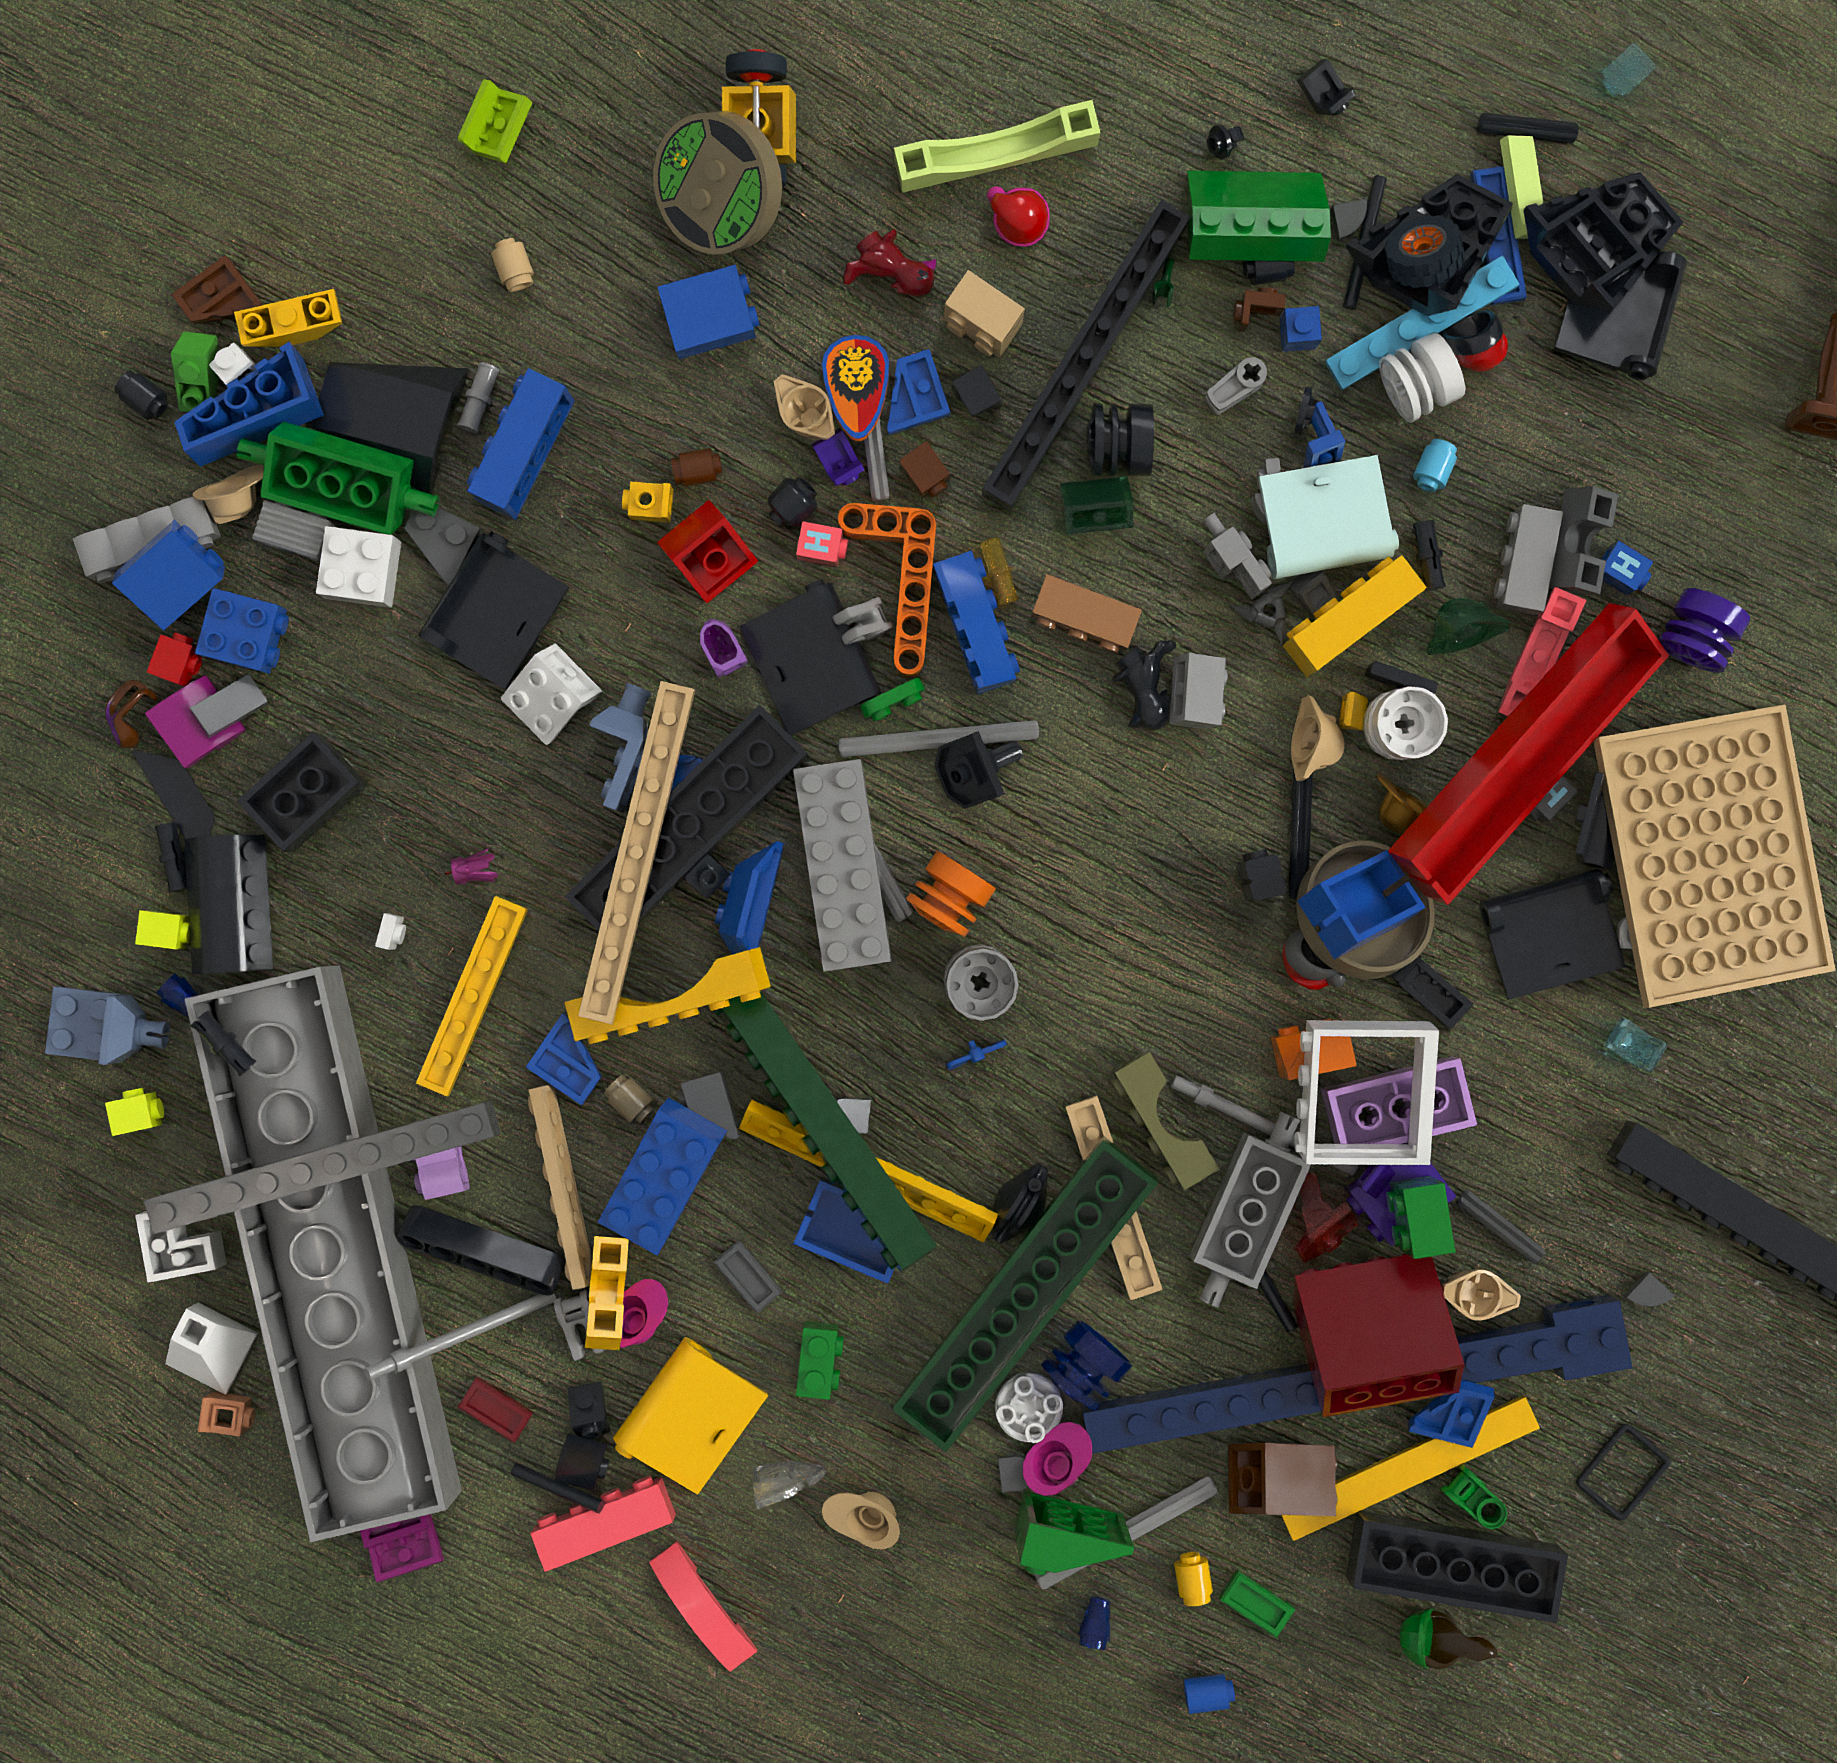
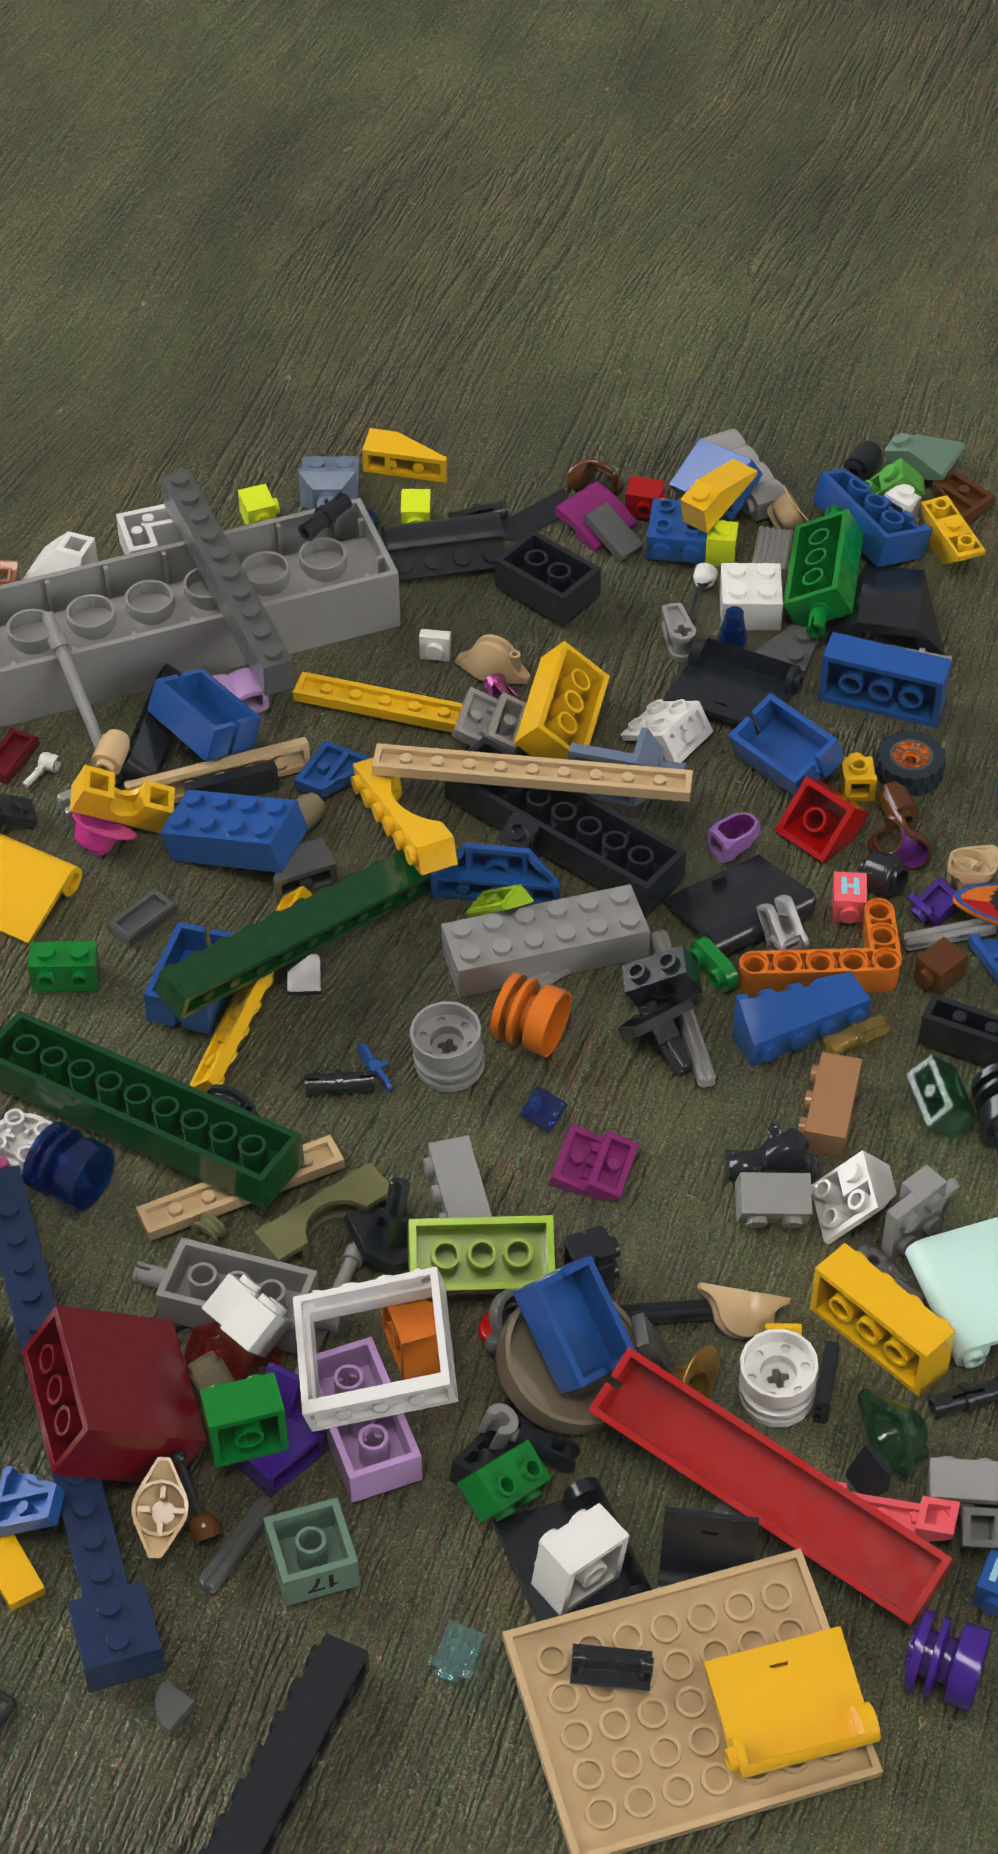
camera: 80 degrees right, 40 degrees down
none -> white hand [22,752,61,788]
none -> tan brick [91,729,131,775]
none -> blue piece [147,668,261,762]
none -> hinge [171,1450,222,1543]
none -> black tile [183,760,279,796]
none -> dark tan brick [188,1351,235,1394]
none -> olive bush [191,1212,227,1246]
none -> white brick [202,1273,292,1358]
none -> sand green brick [263,1497,360,1606]
none -> black pin [305,1070,374,1097]
none -> black piece [343,1177,414,1272]
none -> yellow slope [362,428,447,483]
none -> lime brick [407,1215,555,1295]
none -> light grey brick [423,1135,492,1218]
none -> light grey plate [451,686,526,753]
none -> tan hat [455,634,531,684]
none -> green brick [457,1439,551,1523]
none -> lime slope [466,884,534,917]
none -> piece [477,1403,580,1473]
none -> yellow brick [514,640,610,759]
none -> clear blue tile [519,1085,568,1134]
none -> white brick [531,1503,630,1615]
none -> magenta slope [548,1124,639,1201]
none -> black hinge [570,1643,654,1692]
none -> black brick [622,945,702,1008]
none -> dark grey tile [630,1312,672,1373]
none -> light grey piece [661,603,696,662]
none -> yellow slope [680,459,758,533]
none -> white hinge [687,563,718,623]
none -> yellow door [703,1626,881,1779]
none -> neon yellow brick [705,520,739,567]
none -> clear blue cone [718,606,748,648]
none -> blue piece [728,693,845,797]
none -> white slope [811,1150,897,1244]
none -> black slope [845,1443,892,1496]
none -> piece [867,808,933,869]
none -> black wheel [875,730,946,797]
none -> sand green slope [883,433,965,480]

